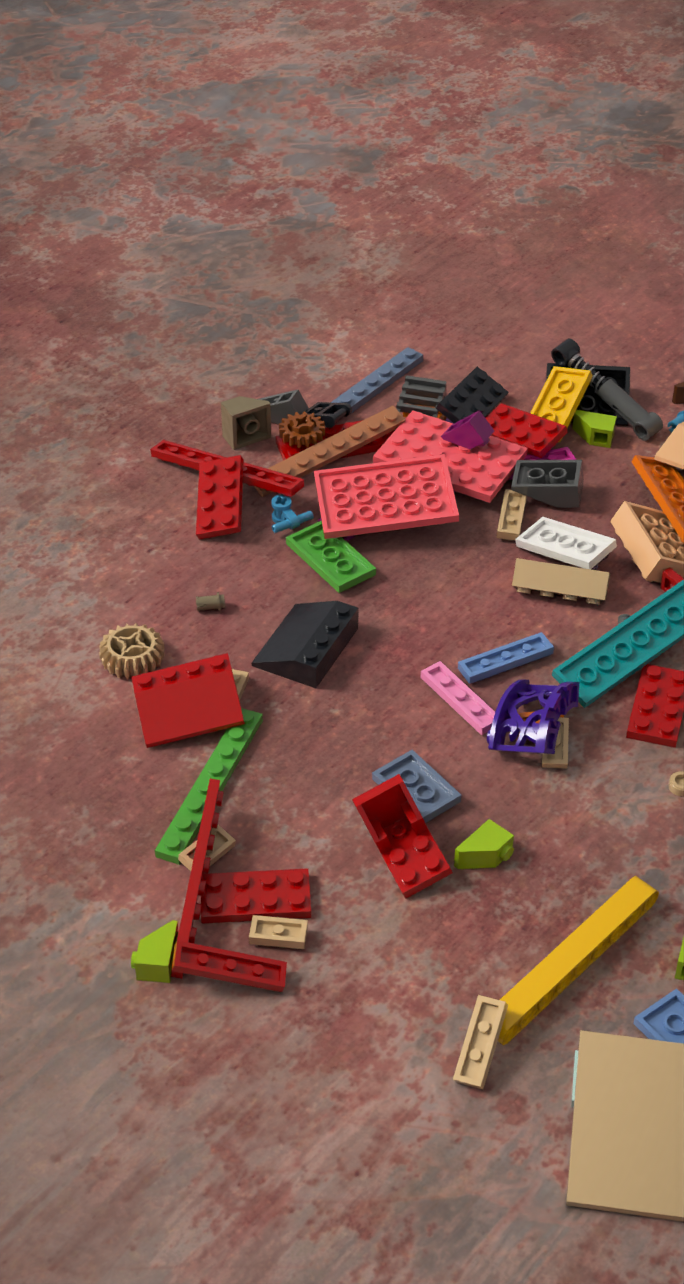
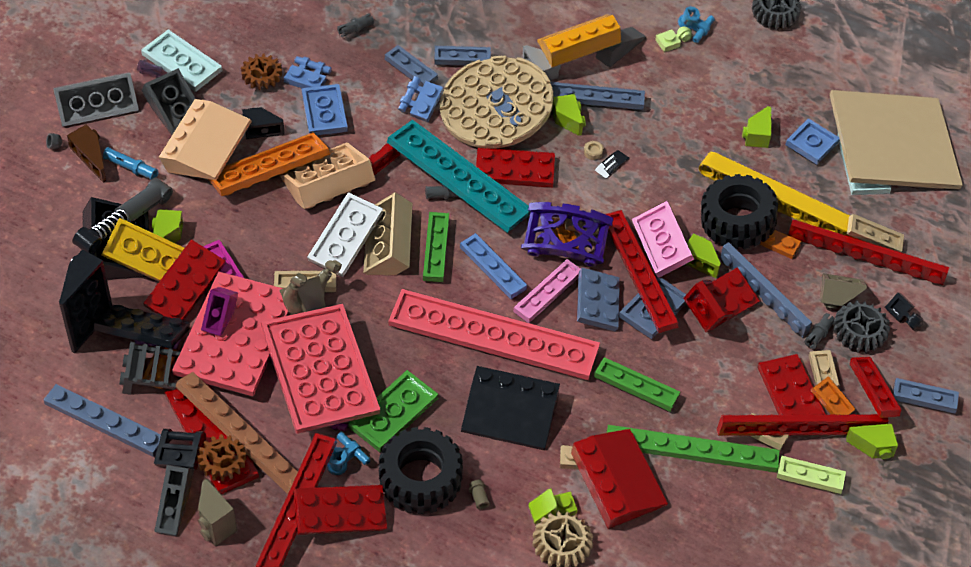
camera: 105 degrees left, 10 degrees up
dark grey slope [511,460,584,508] -> none
none -> black slope [59,250,112,353]
none -> dark tan torso [279,260,342,315]
none -> black tyre [379,427,463,514]
none -> coral plate [389,289,600,380]
none -> bright green plate [423,212,449,282]
none -> lime slope [528,489,577,524]
none -> sand blue plate [577,267,620,332]
none -> bright green plate [594,357,680,412]
none -> sticker [595,150,629,178]
none -> red plate [606,210,678,333]
none -> bright pink plate [632,201,694,278]
none -> black tyre [701,174,778,249]
none -> sand blue plate [720,243,812,338]
none -> orange plate [760,230,801,259]
none -> yellowish green plate [777,456,846,494]
none -> red plate [788,219,949,285]
none -> dark grey pin [804,313,835,349]
none -> orange plate [811,376,855,415]
none -> dark tan slope [820,273,867,308]
none -> dark grey gear [833,301,890,353]
none -> black plate [885,292,924,329]
none -> sand blue plate [893,378,959,414]

